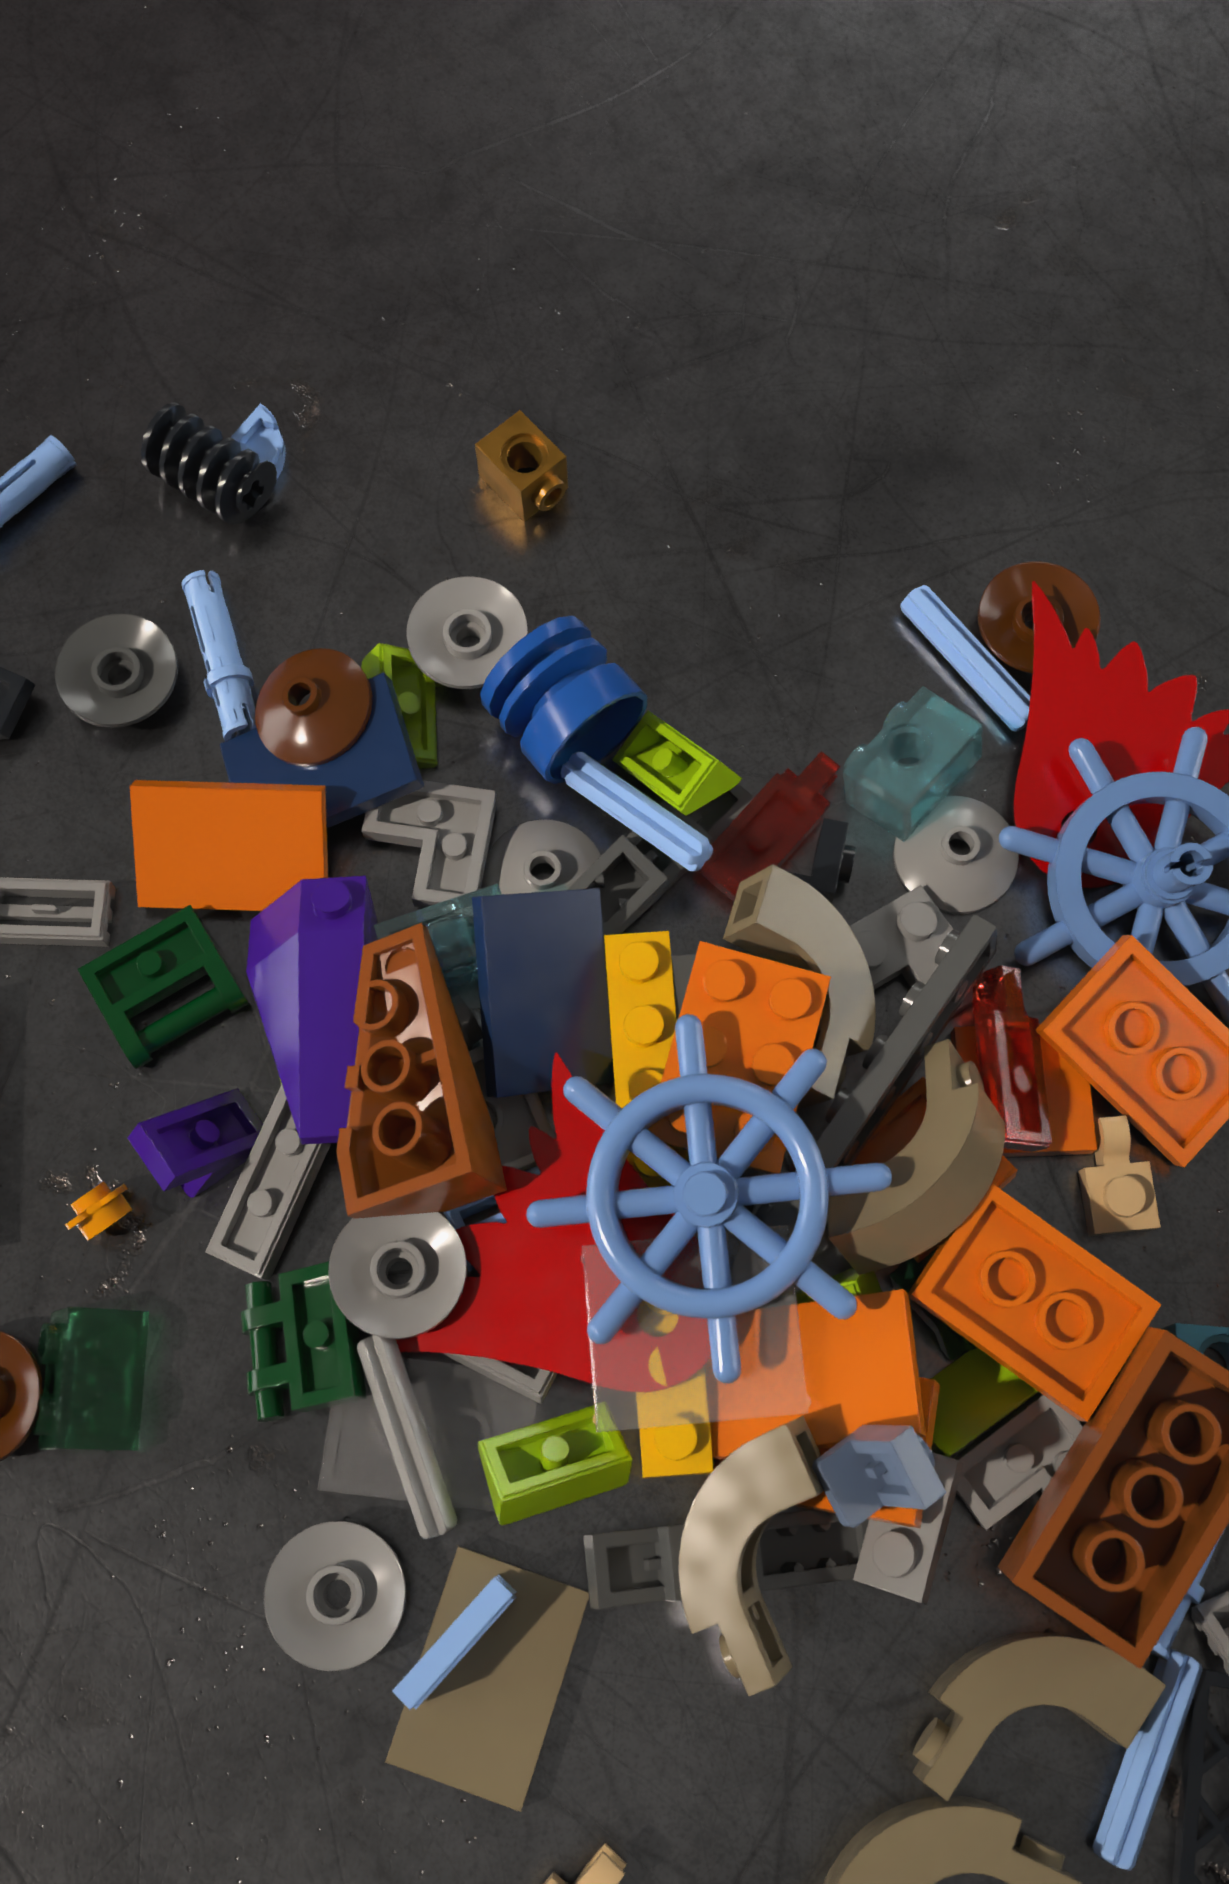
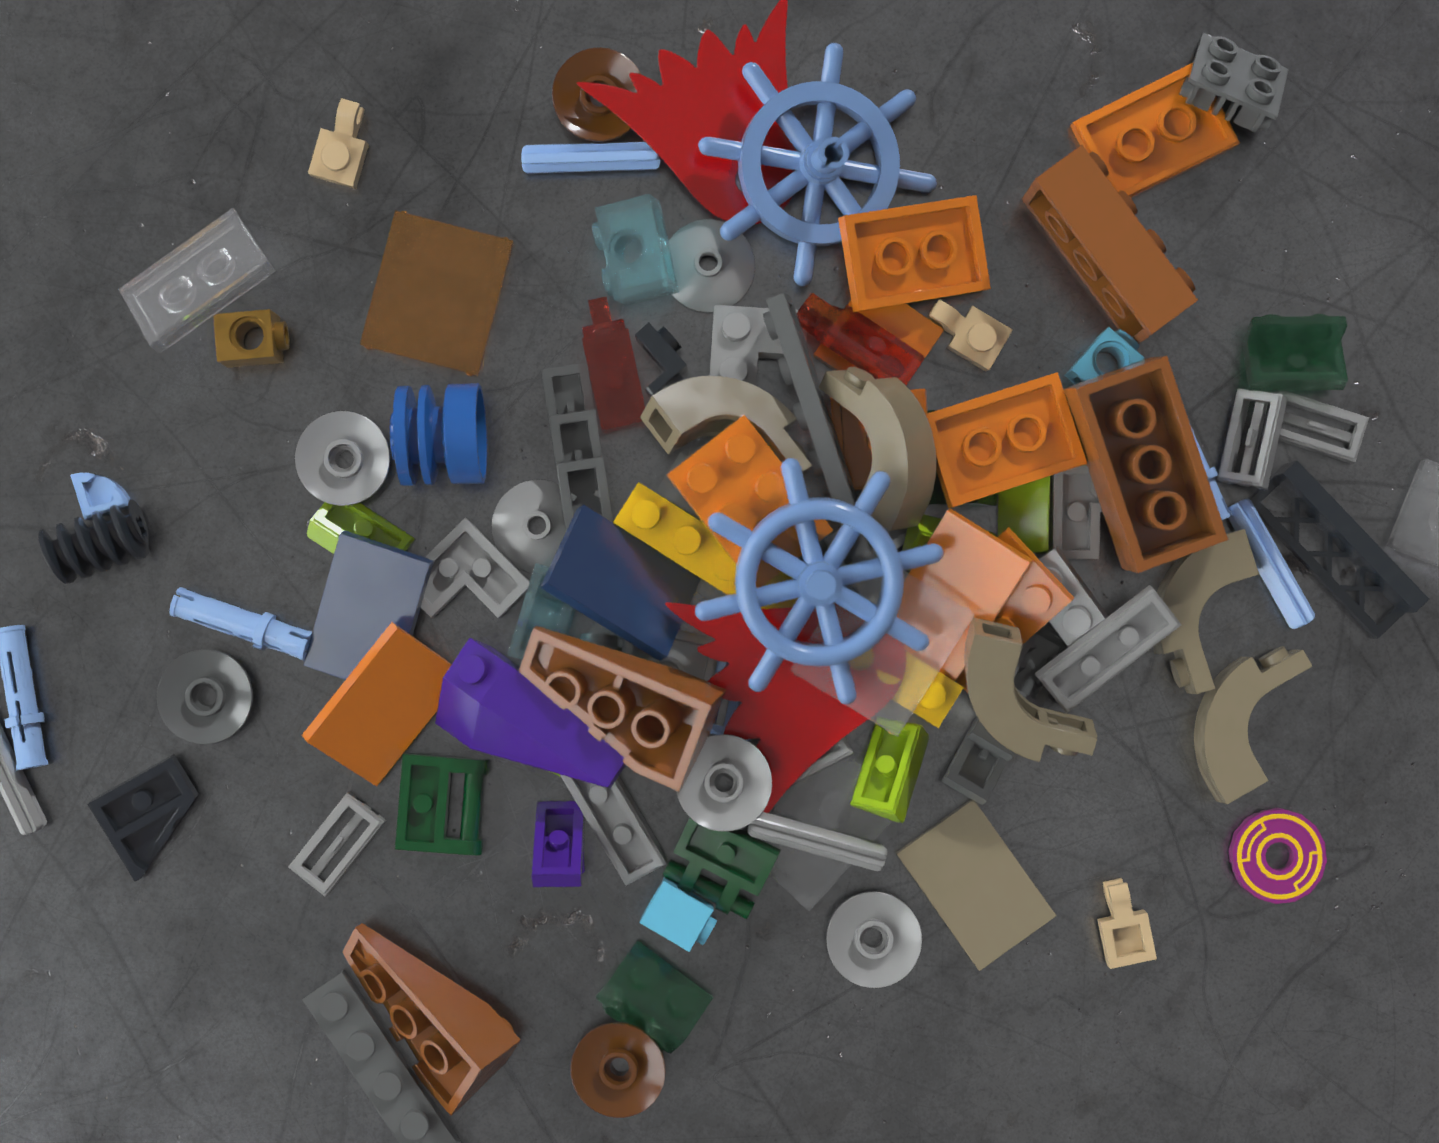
camera: 55 degrees left, 15 degrees up
light orange plate [65,1182,133,1241] -> none
reddish brown dish [255,648,372,767] -> none
light blue tile [392,1574,517,1710] -> none
light blue axle [560,752,713,871] -> none
lime slope [612,710,743,816] -> none
sand blue bracket [812,1425,947,1527] -> none
none -> clear tile [118,208,275,354]
none -> tan plate [308,98,369,189]
none -> clear orange piece [360,210,514,376]
none -> medium azure brick [639,877,717,952]
none -> light grey tile [1035,585,1182,714]

